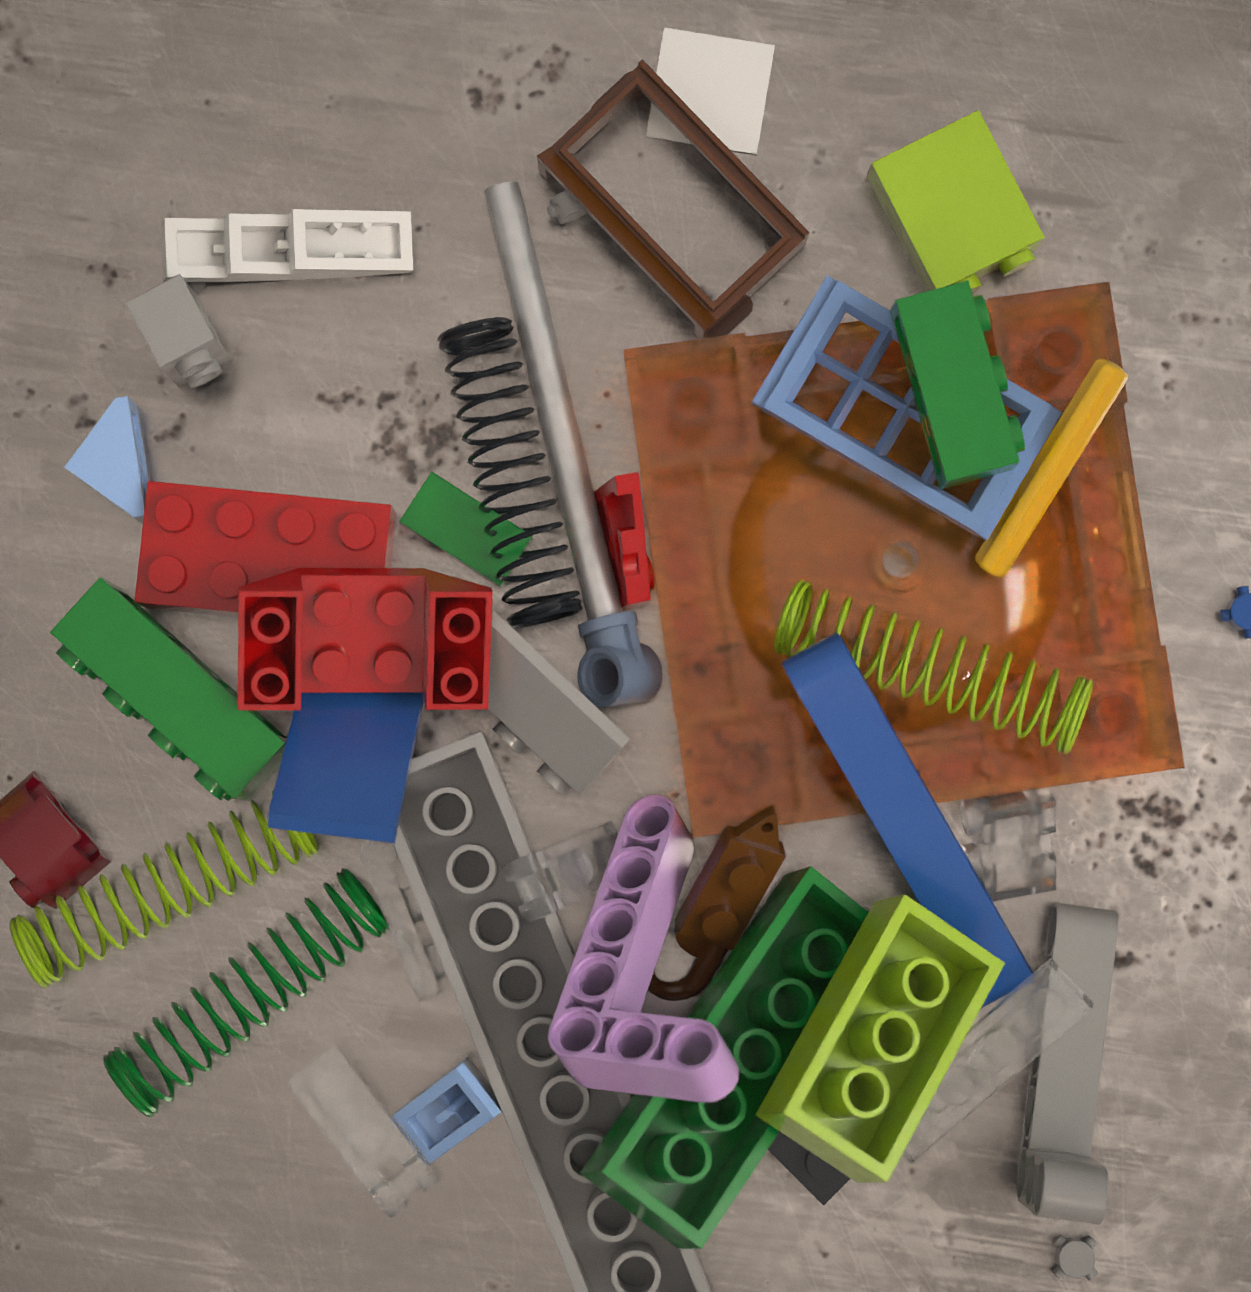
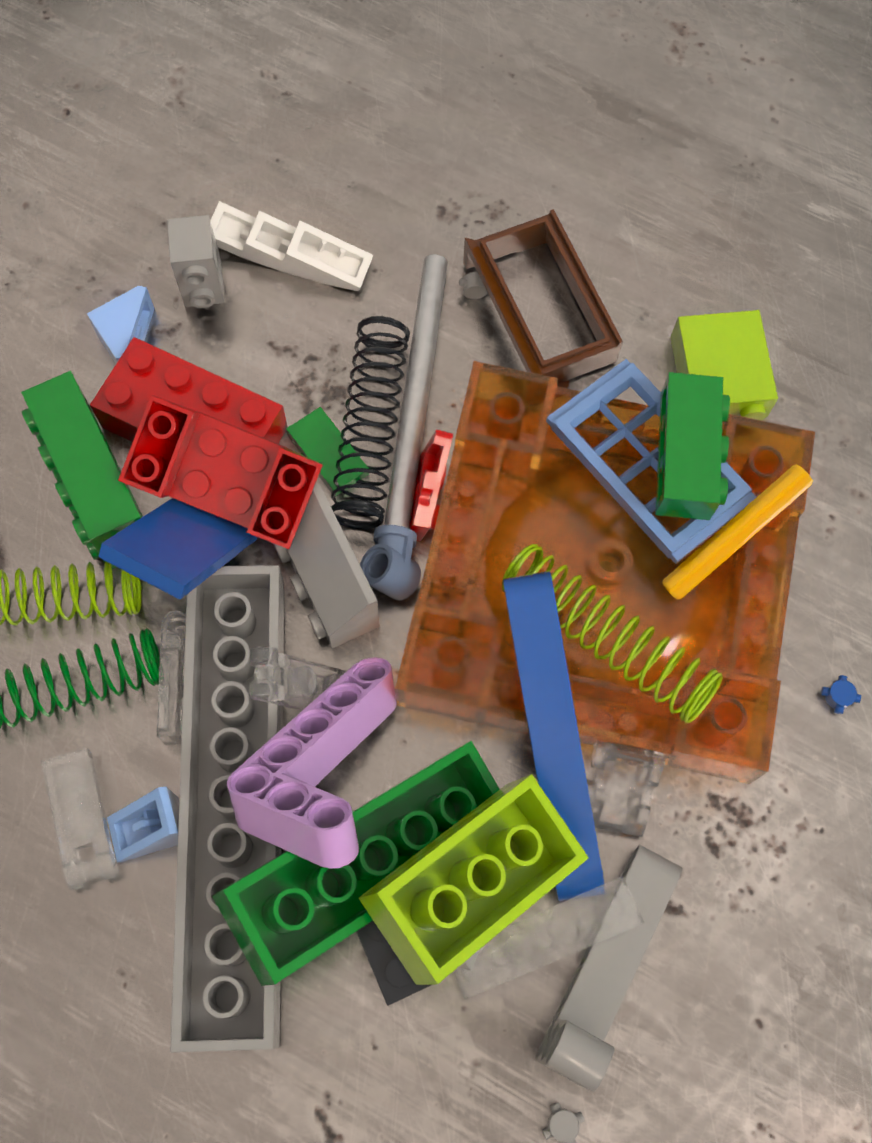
camera: 20 degrees right, 15 degrees down
white sticker [646,27,775,155] -> none
reddish brown plate [648,805,786,1001] -> none

